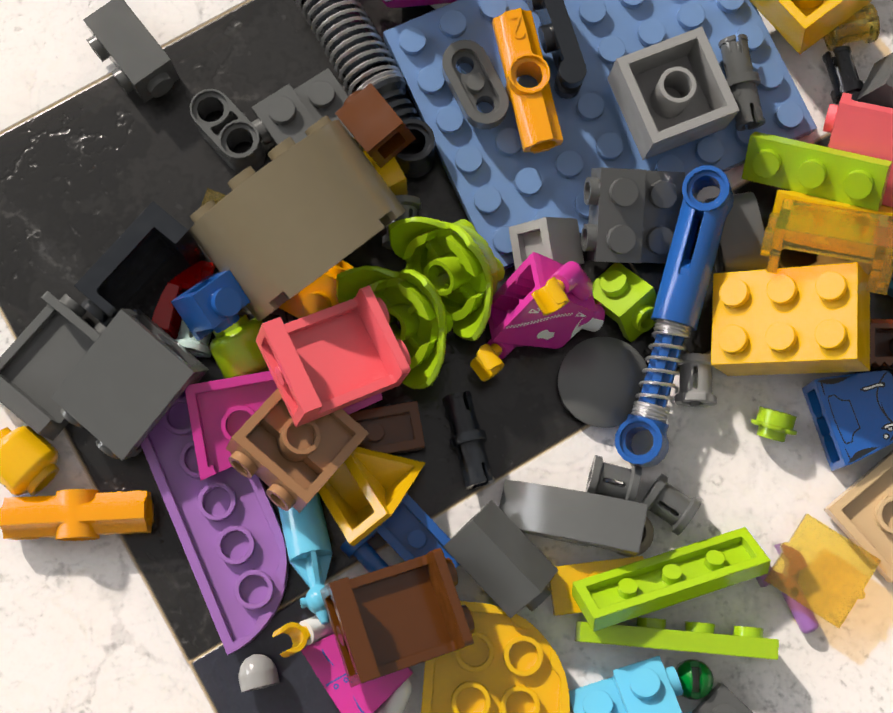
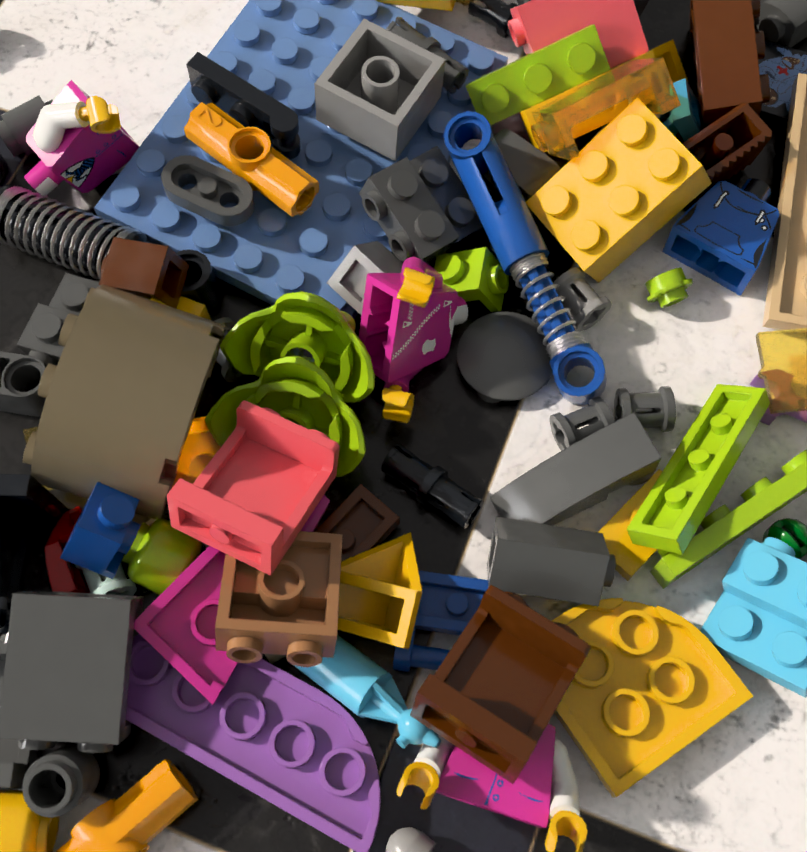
camera: 35 degrees left, 10 degrees down
none -> dark grey brick [22,745,100,818]

